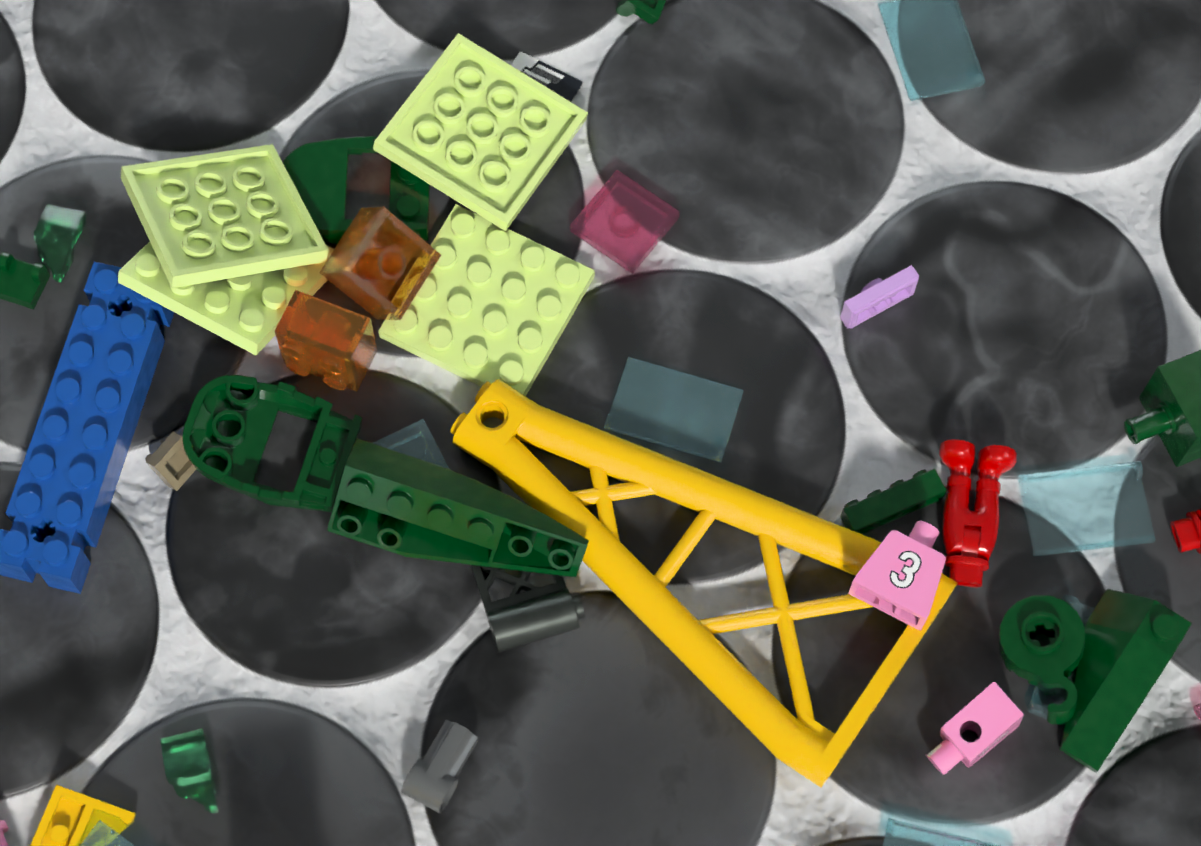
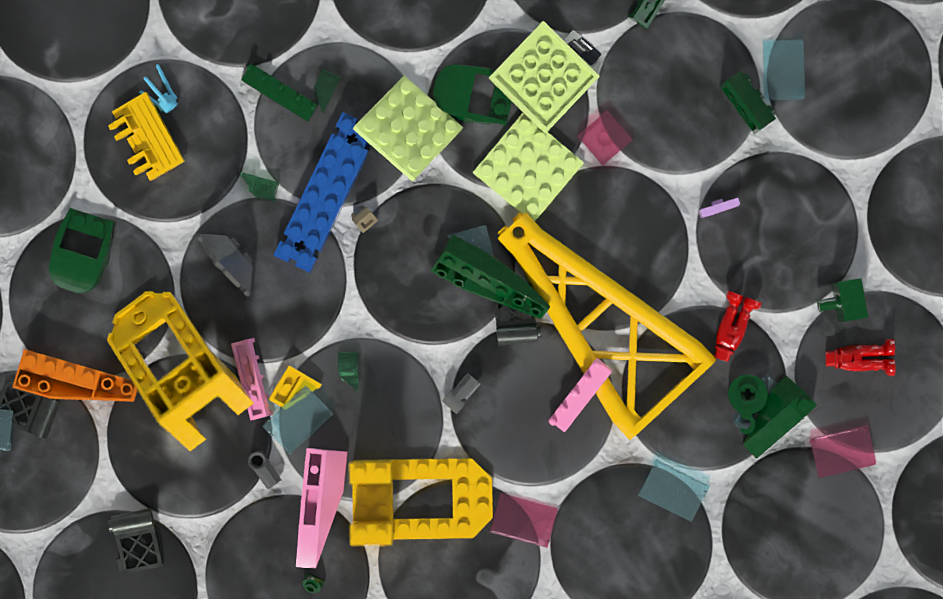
camera: 10 degrees right, 20 degrees up
yellowish green plate [121,144,328,288] -> none
dark green slope [183,375,363,512] -> none
clear orange brick [274,290,377,392] -> none
clear orange brick [319,207,441,320] -> none
clear light blue piece [604,357,744,463] -> none
dark green piece [840,468,947,534] -> none
bright pink torso [848,521,946,631] -> none
bright pink torso [927,682,1024,775] -> none
clear light blue piece [1018,461,1156,557] -> none
none -> bright pink hinge [548,358,613,432]
none -> dark green slope [720,71,776,135]

